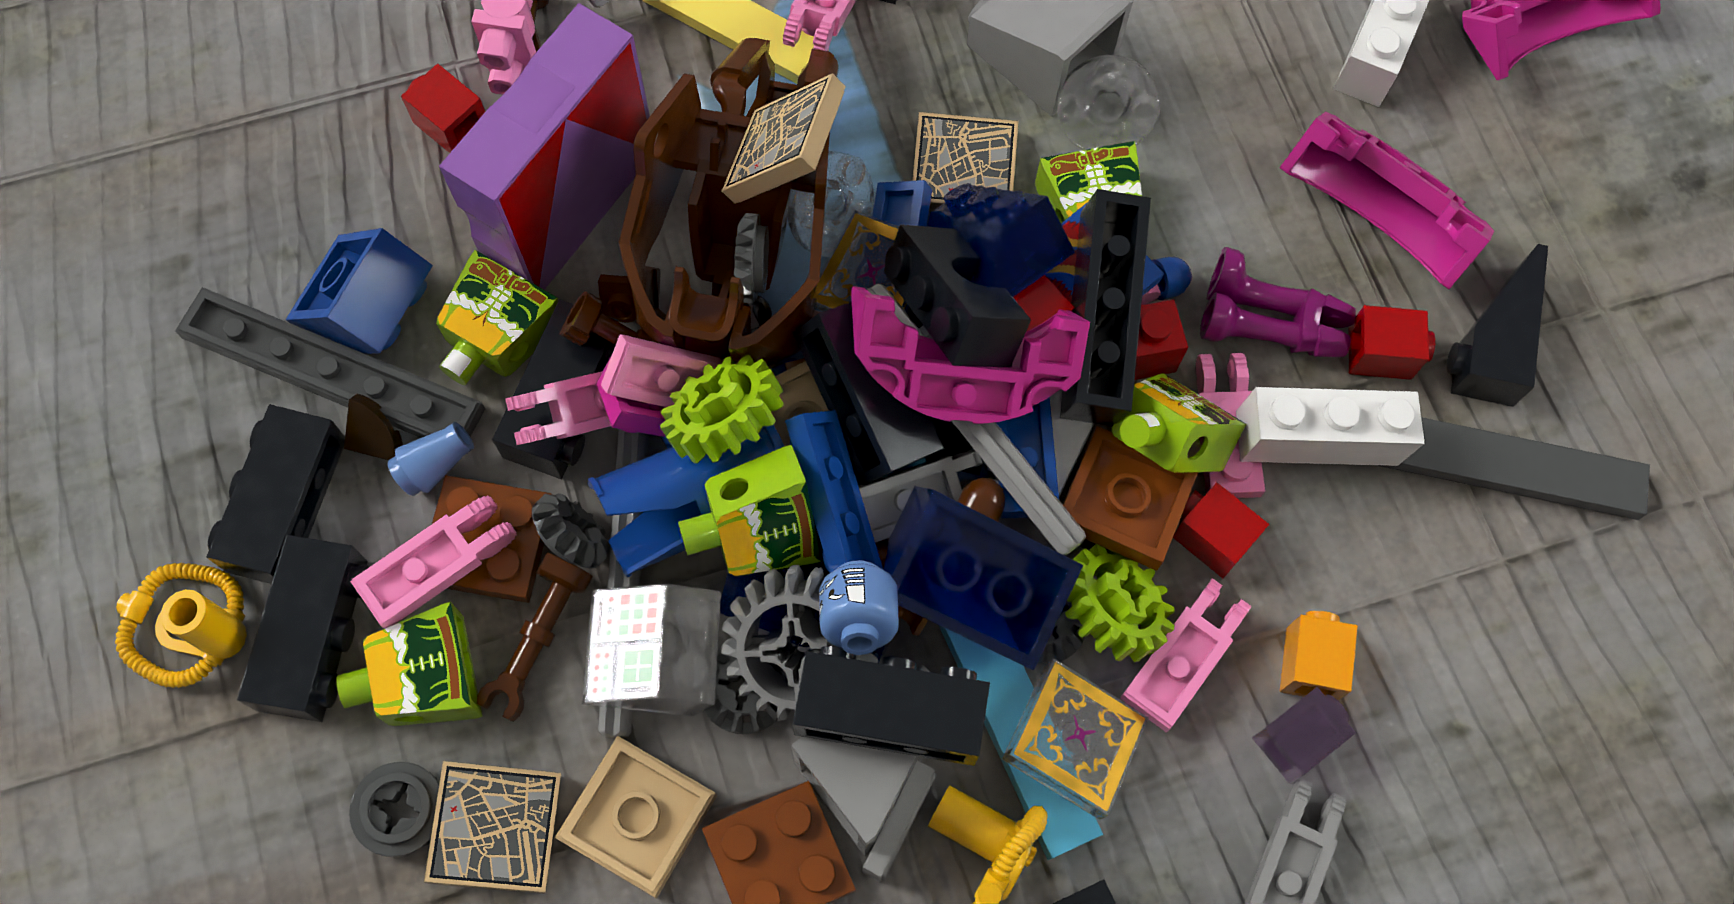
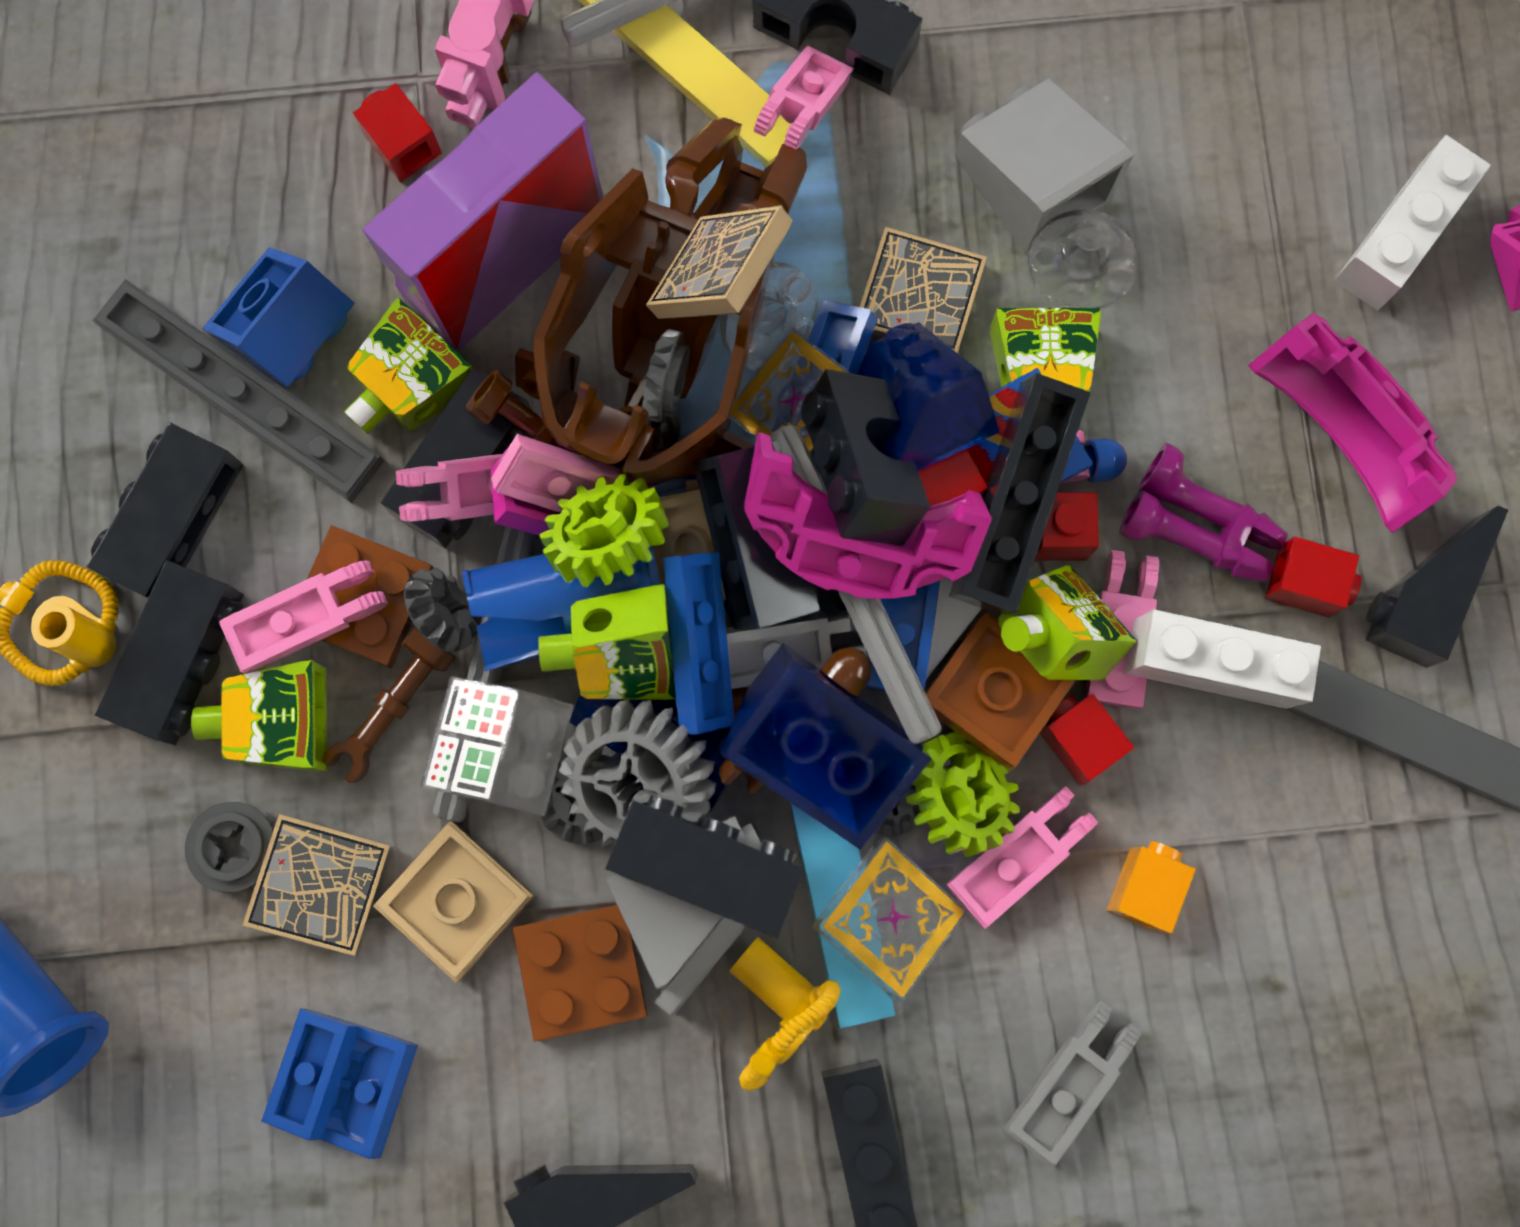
camera: 15 degrees right, 10 degrees up
dark brown tile [344,393,403,460] -> none
medium blue cone [388,422,474,496] -> none
medium blue head [819,560,899,655] -> none
clear purple brick [1252,687,1356,783] -> none

